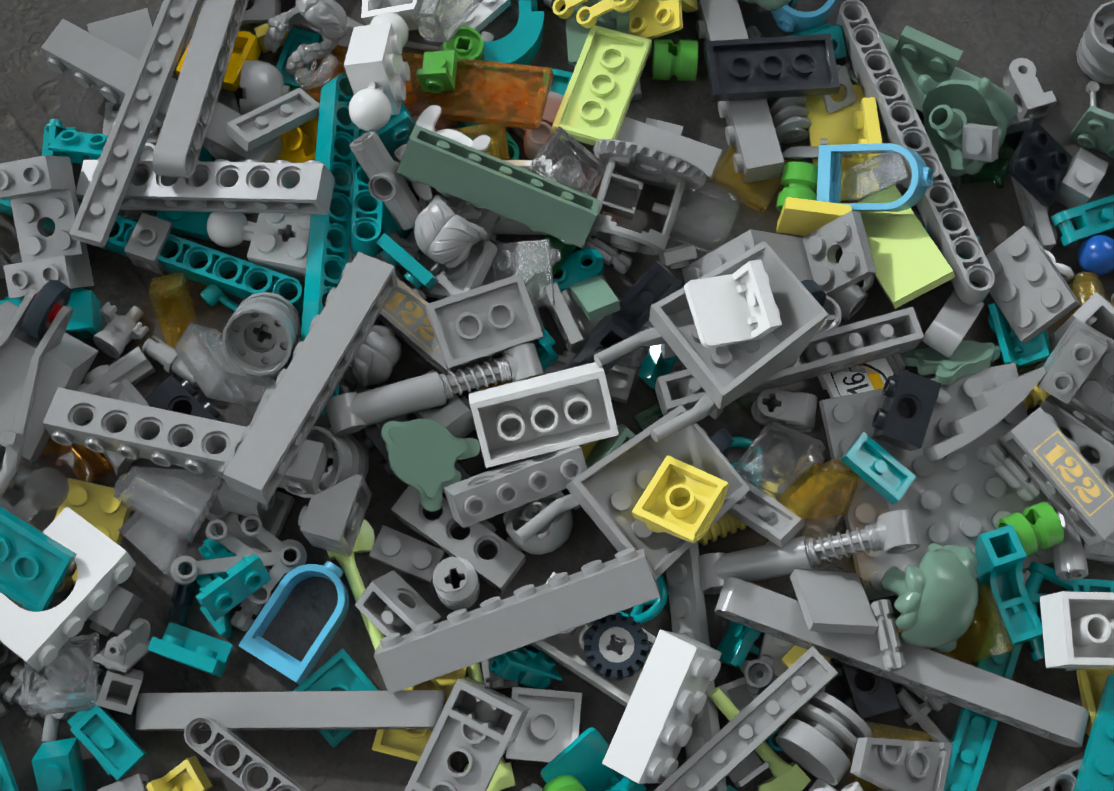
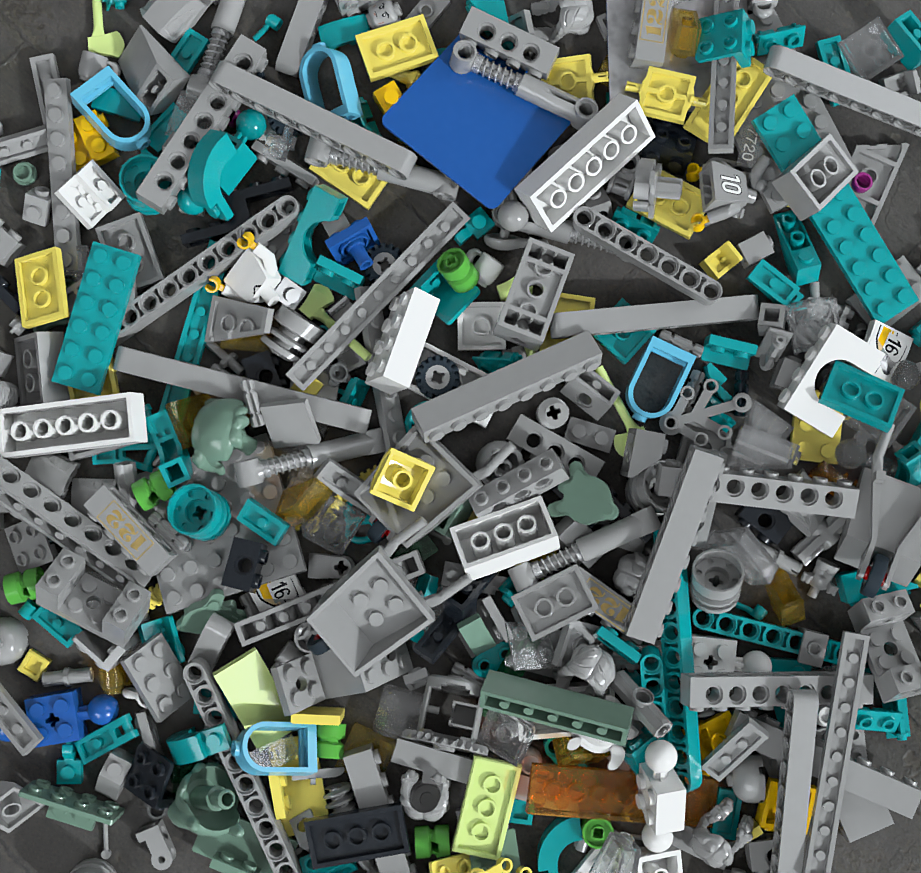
camera: 175 degrees right, 15 degrees up
teal hinge [195,554,271,622] -> none
clear arm [294,54,340,90] -> none
bright green bracket [416,50,458,93] -> none
white bracket [684,259,782,348] -> none
light grey slope [923,367,1046,462] -> none
light grey plate [962,123,999,162] -> none
none -> teal arch [166,722,232,765]
none -> teal wheel [167,483,231,541]
none -> light grey hair [400,769,450,822]
none -> light grey axle [658,329,704,358]

